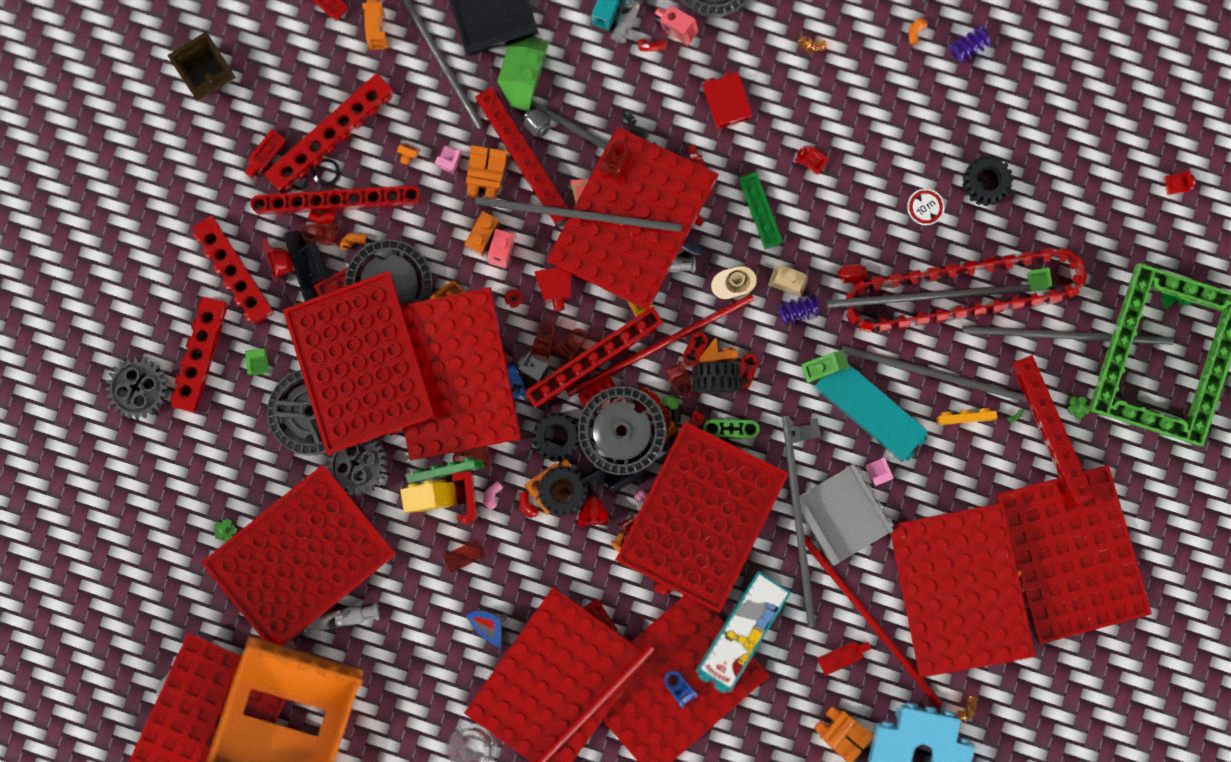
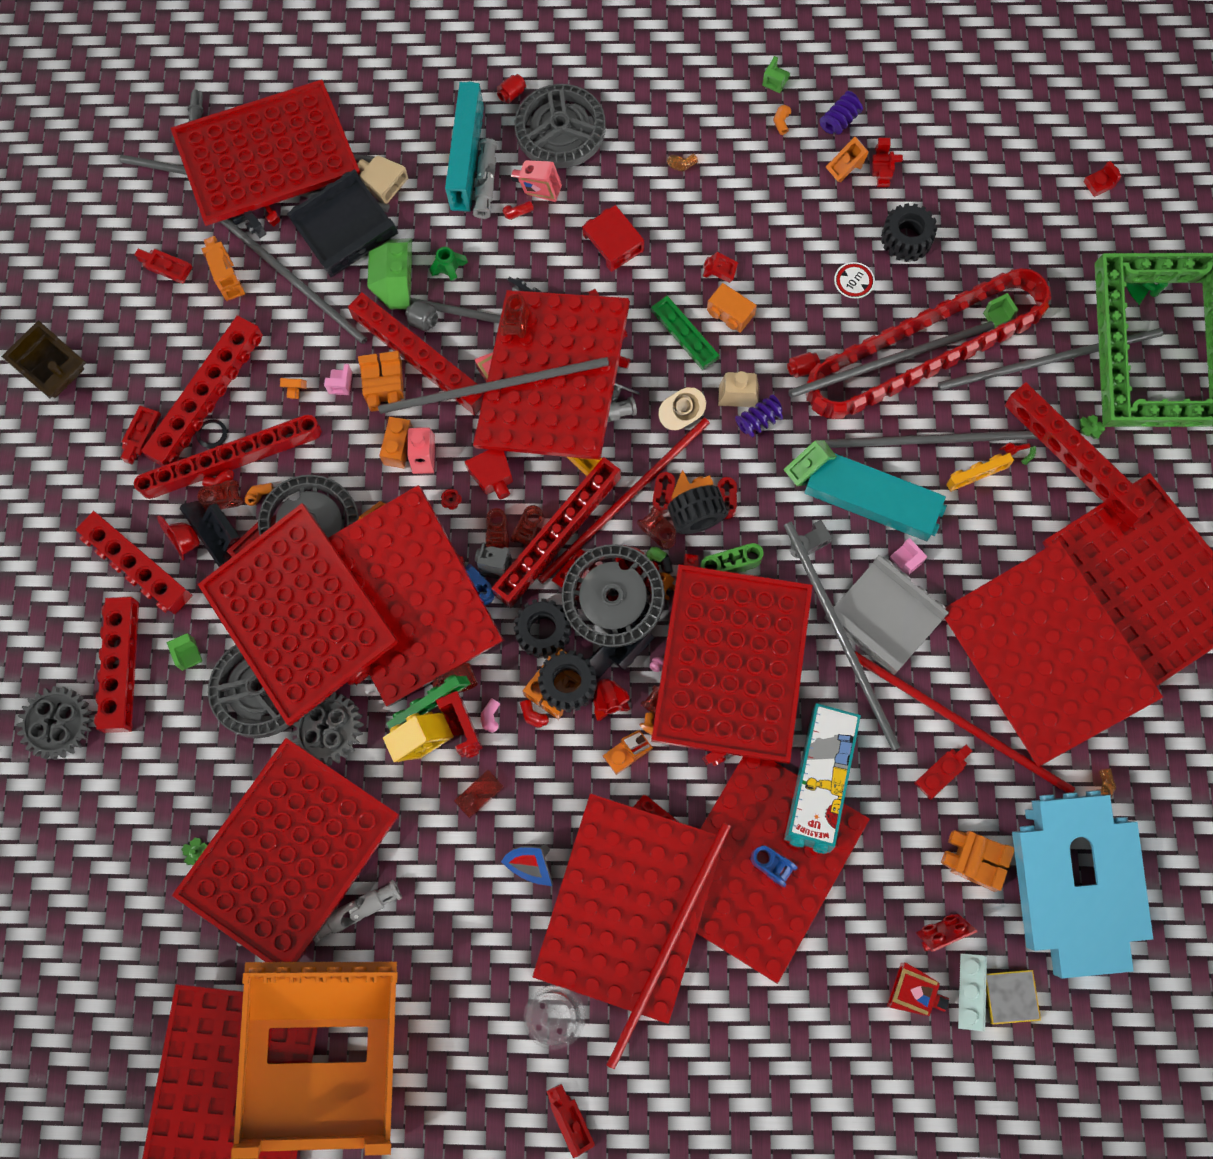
camera: 15 degrees left, 10 degrees down
none -> green rock [429,247,468,281]
none -> orange slope [603,730,653,775]
none -> orange brick [707,283,757,333]
none -> orange slope [826,137,869,182]
none -> red piece [872,138,903,187]
none -> red hand [999,442,1030,456]

